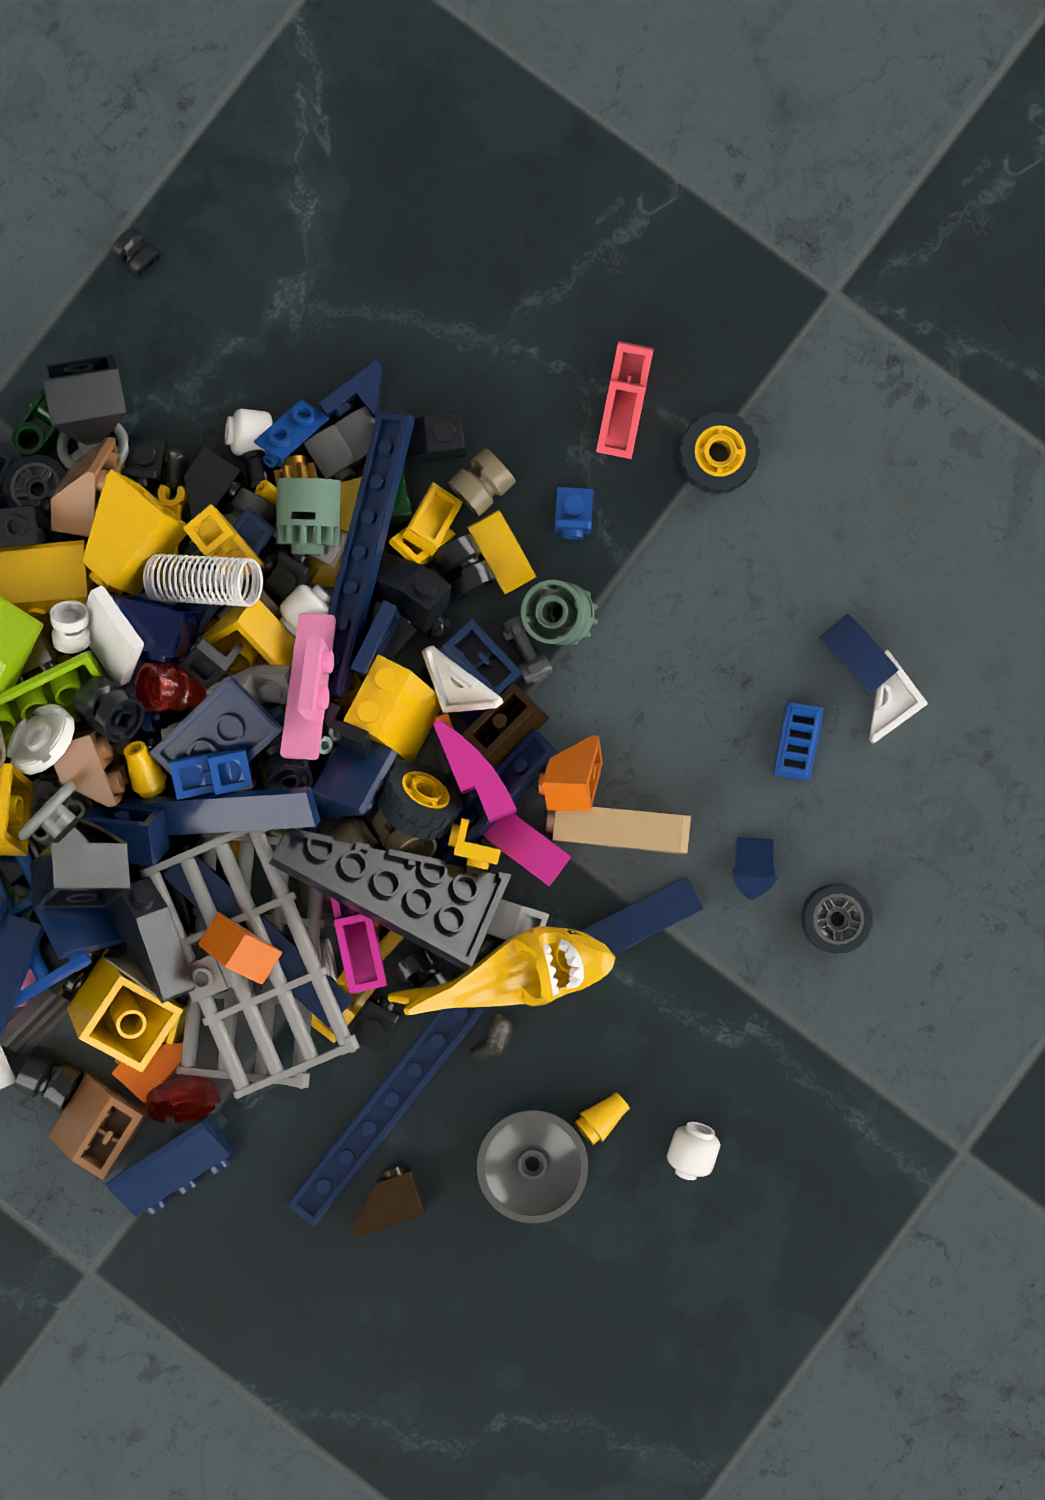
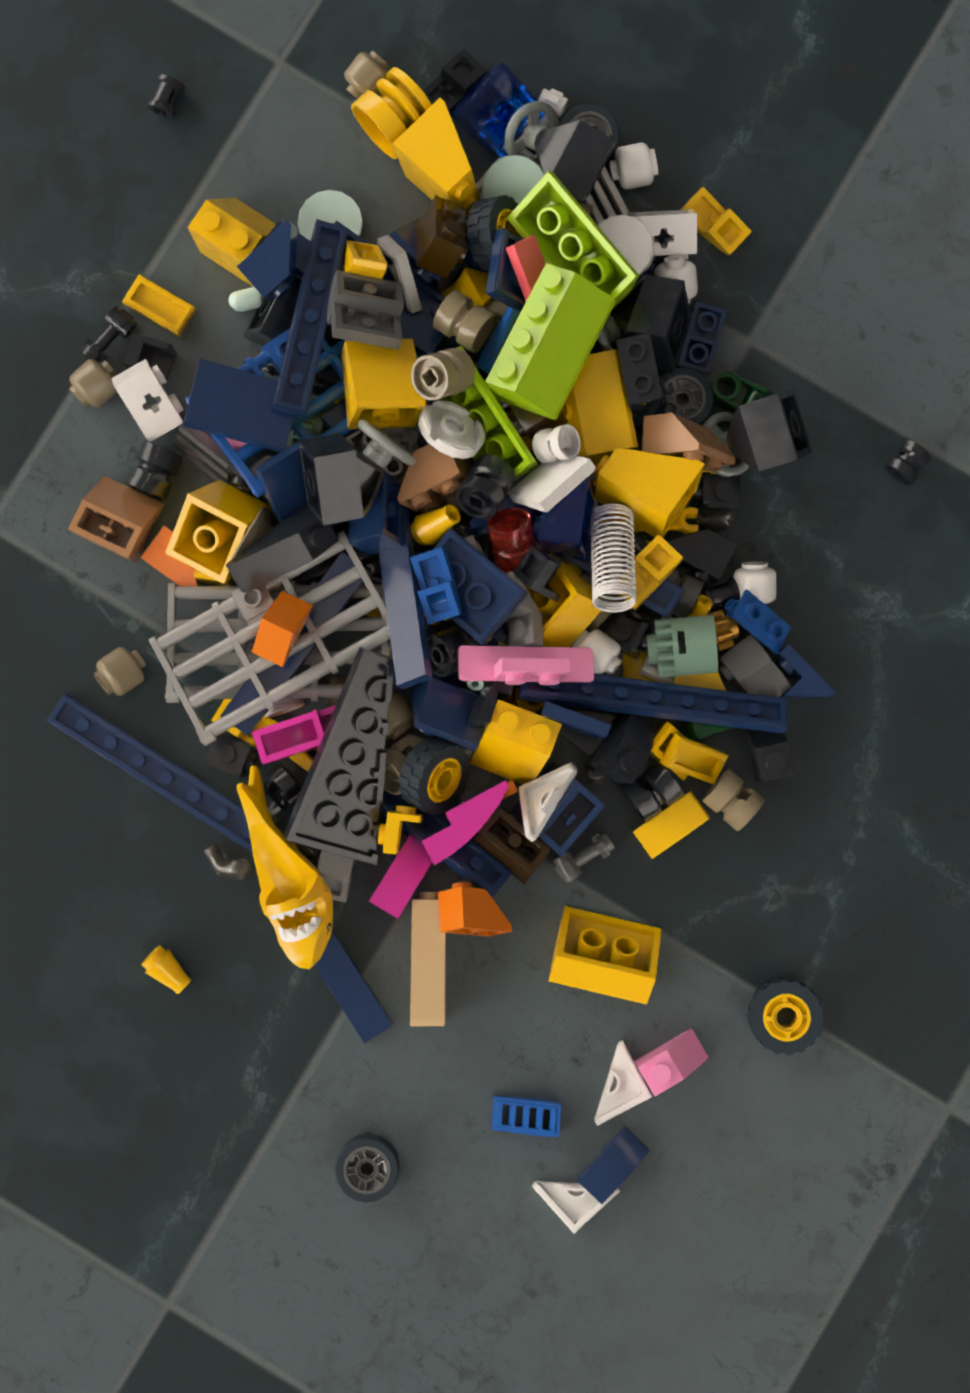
camera: 80 degrees right, 0 degrees up
dark blue slope [105,1114,235,1216] -> none
clear red tile [145,1076,221,1123] -> none
dark brown slope [351,1165,426,1239] -> none
dark grey dish [477,1110,588,1223] -> none
sand green gear [521,580,598,645] -> none
blue bracket [554,487,594,540] -> none
coral slope [596,341,654,459] -> none
white head [667,1122,720,1180] -> none
dark blue tile [733,837,778,900] -> none
none -> dark tan head [94,647,146,696]
none -> yellow slope [549,906,662,1005]
none -> white tile [594,1040,652,1126]
none -> bright pink slope [634,1028,709,1097]

